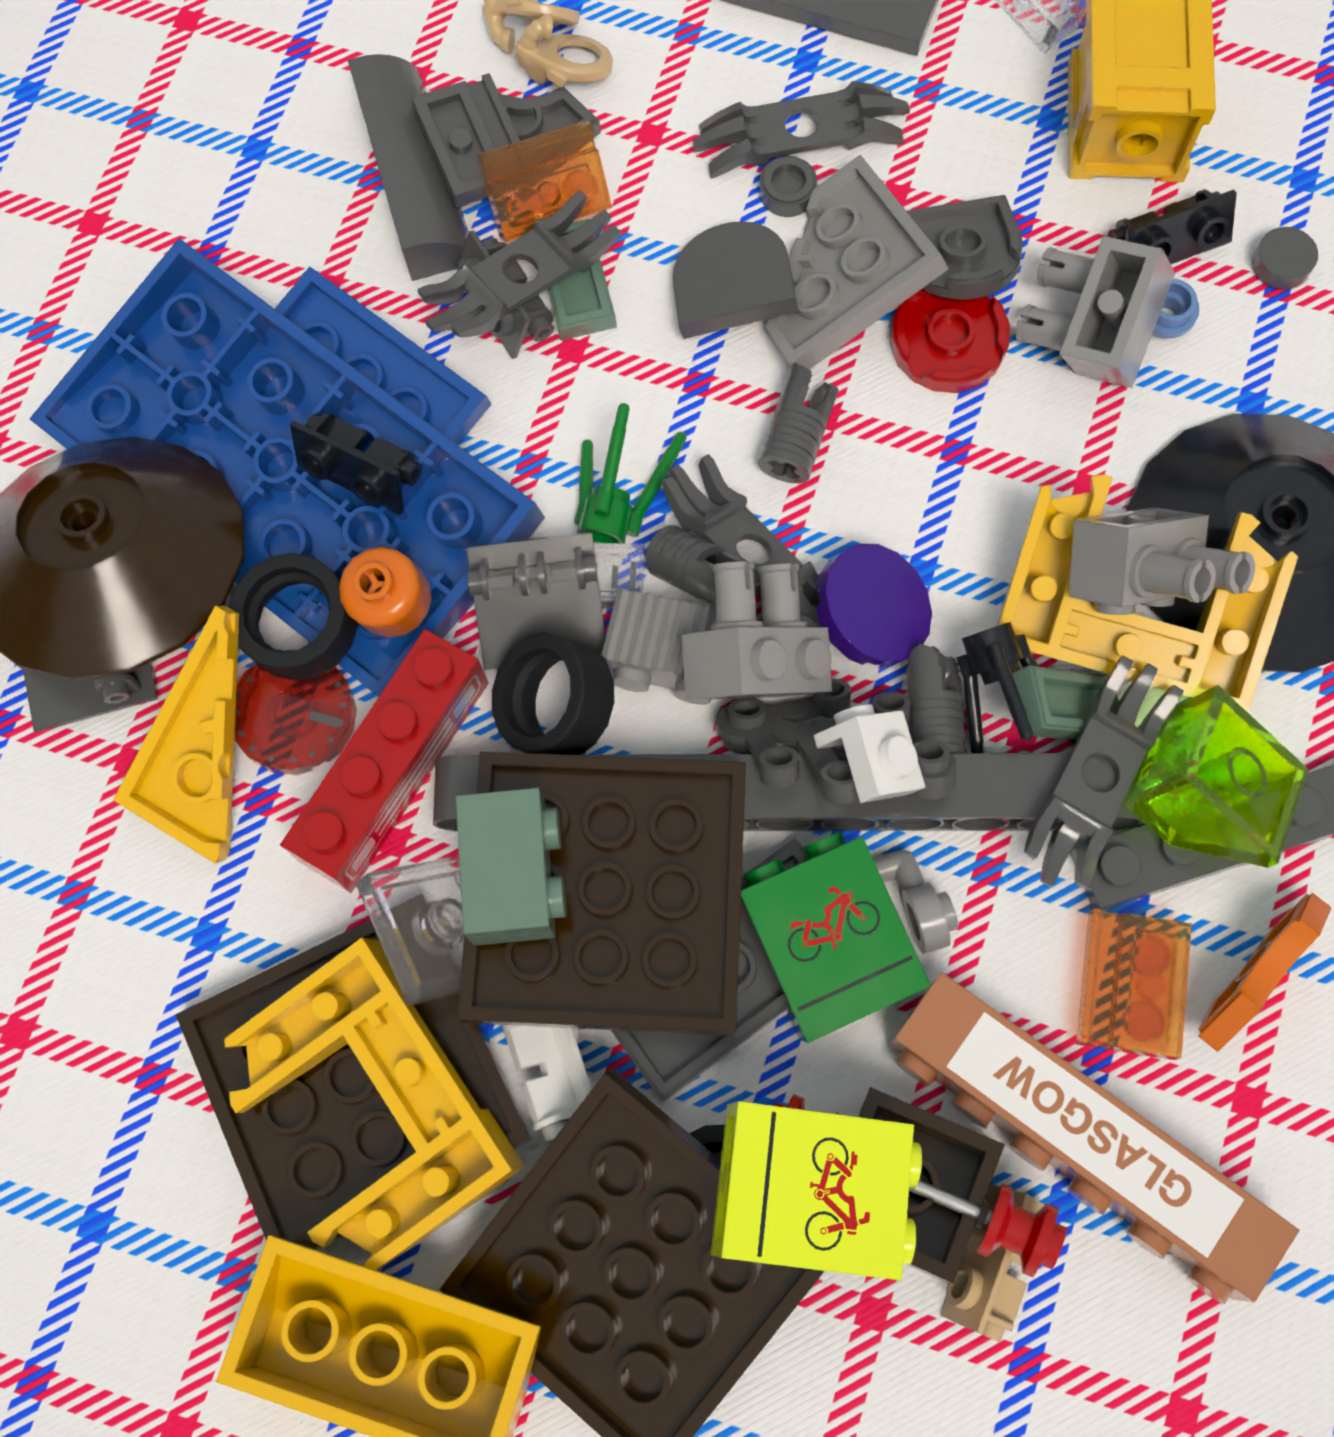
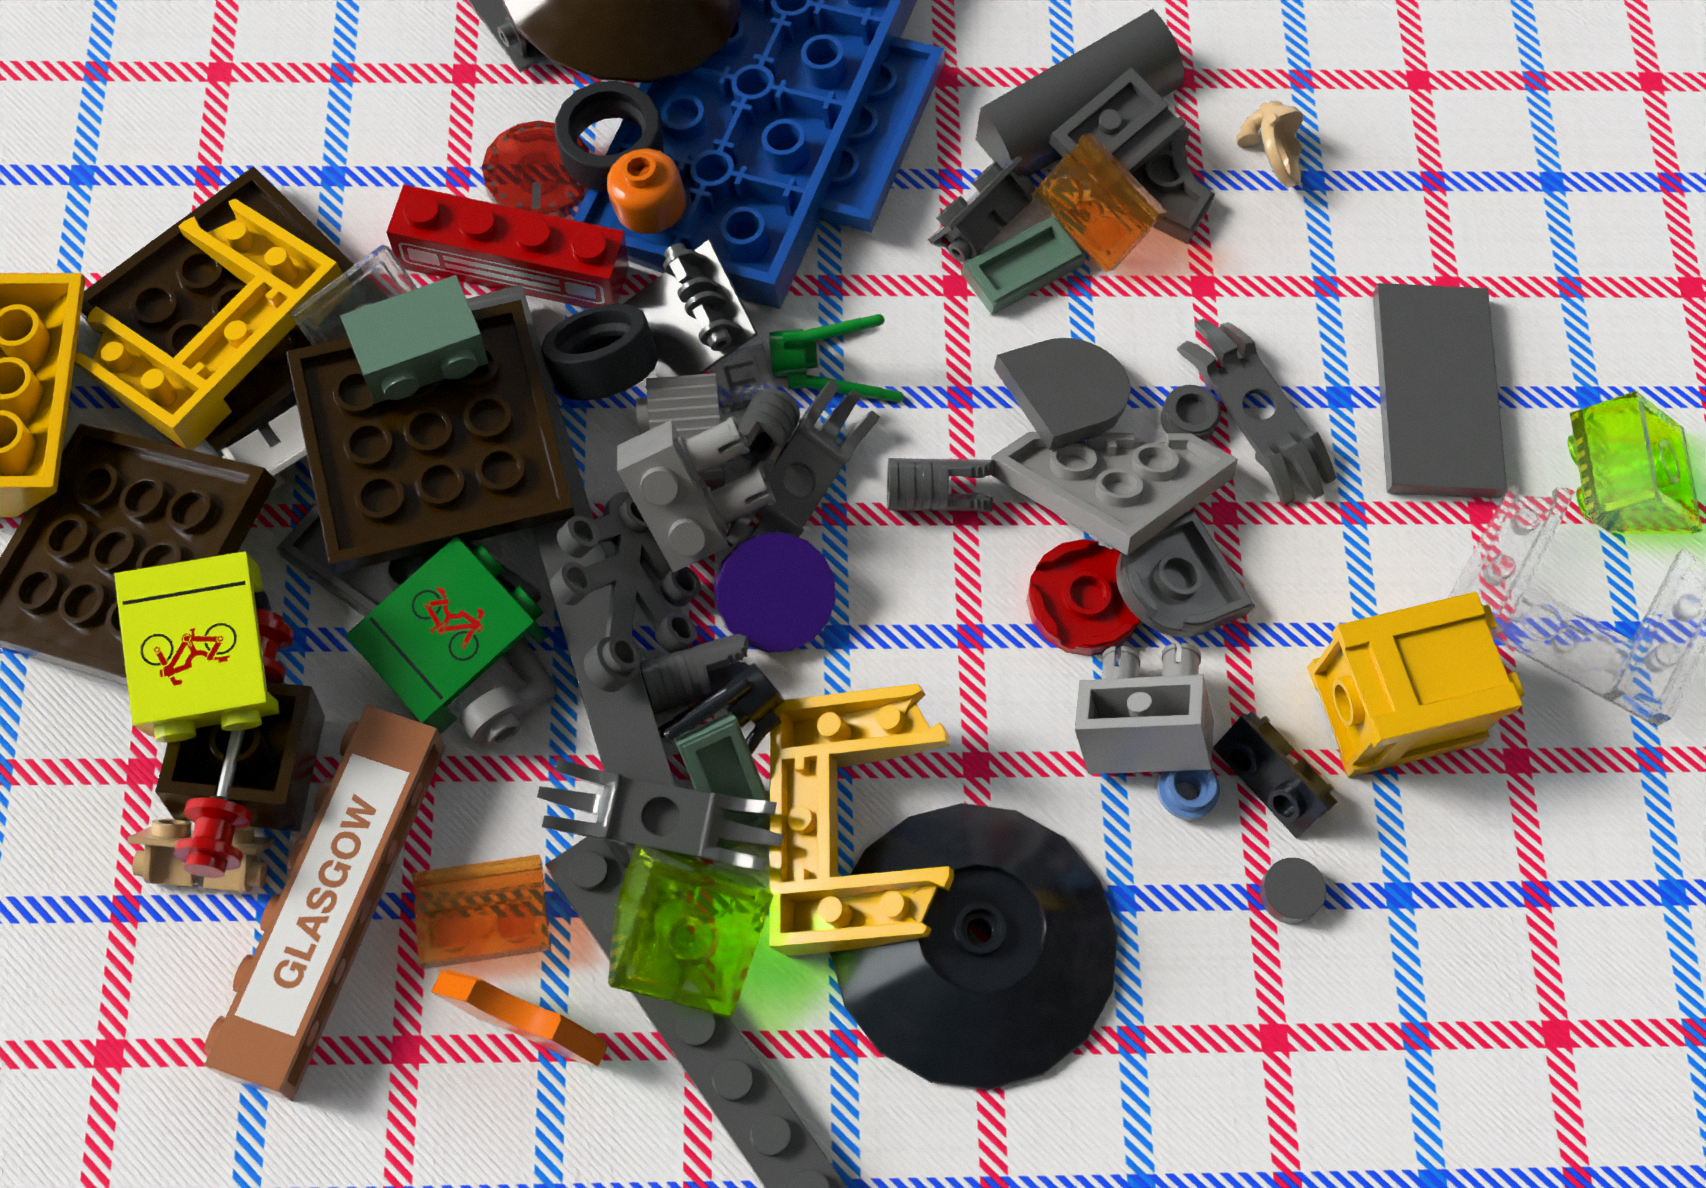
camera: 60 degrees right, 5 degrees down
yellow wing [113,606,239,863] -> none
black hinge [290,413,422,515] -> none
dark grey piece [418,190,621,337] -> none
tan piece [514,14,613,88] -> none
white bracket [813,704,926,803] -> none
light grey brick [1069,507,1255,615] -> none

